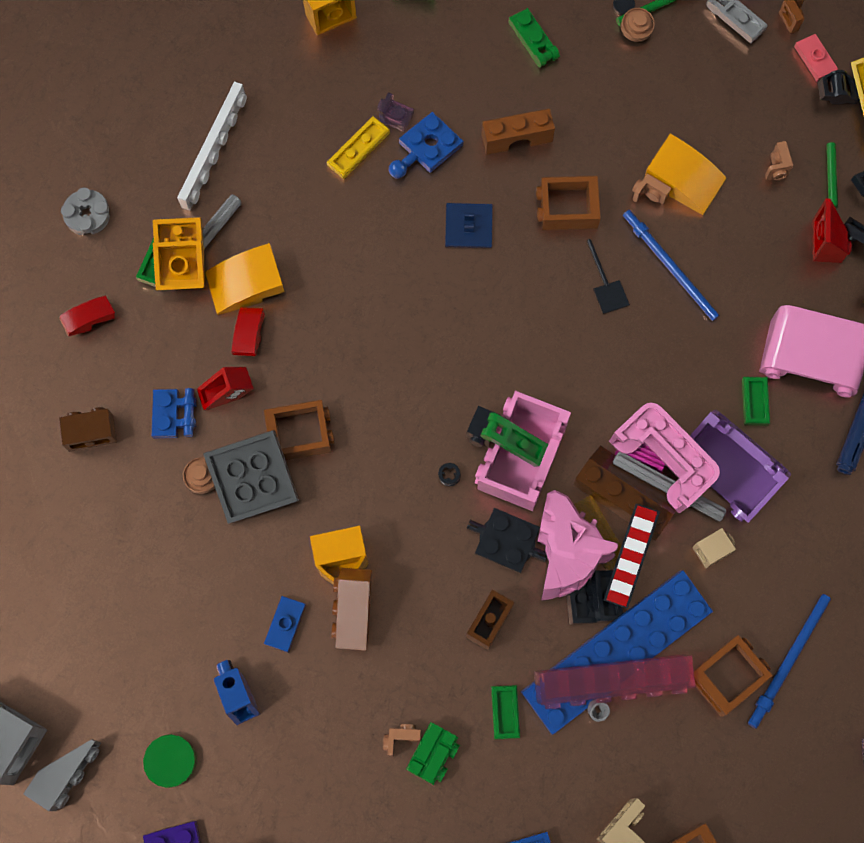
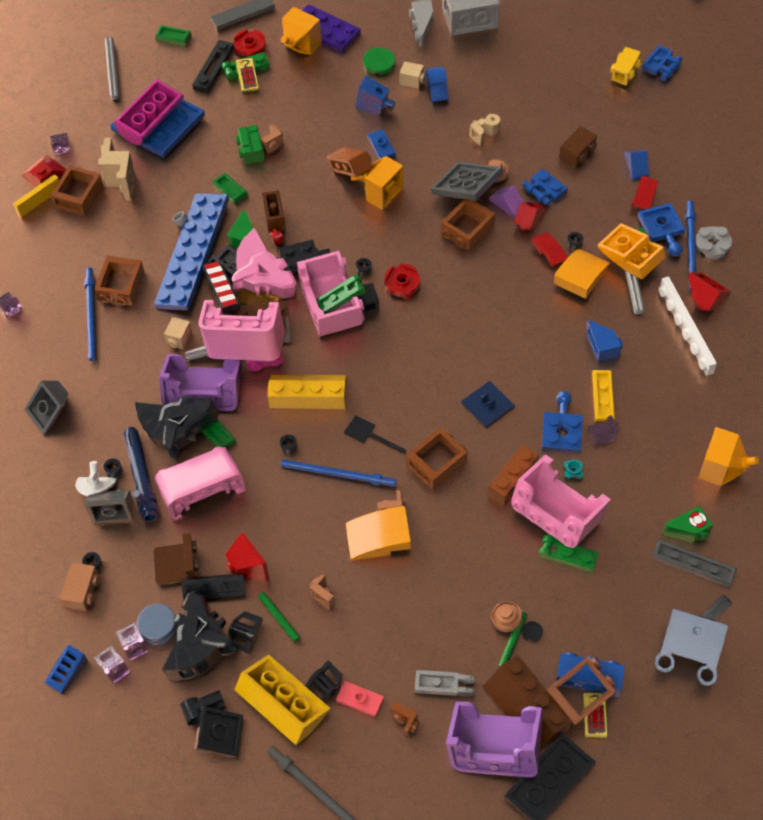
camera: 140 degrees right, 15 degrees down
clear pink brick [534,654,695,709] -> none
none -> black animal [135,396,219,460]
none -> green slope [226,210,253,249]
none -> yellow slope [267,374,347,409]
none -> red plate [270,228,284,245]
none -> black bush [279,434,298,454]
none -> red plate [384,263,420,299]
none -> tan brick [400,61,426,89]
none -> blue brick [425,67,449,102]
none -> tan leg [469,114,500,145]
none -> medium lavender slope [489,186,524,219]
none -> bright pink windscreen [511,454,611,548]
none -> teal plate [564,460,584,479]
none -> black bush [567,232,583,250]
none -> blue slope [586,321,623,362]
none -> blue slope [624,149,649,180]
none -> blue plate [637,203,685,257]
none -> blue bar [685,201,696,291]
none -> red slope [688,272,731,312]

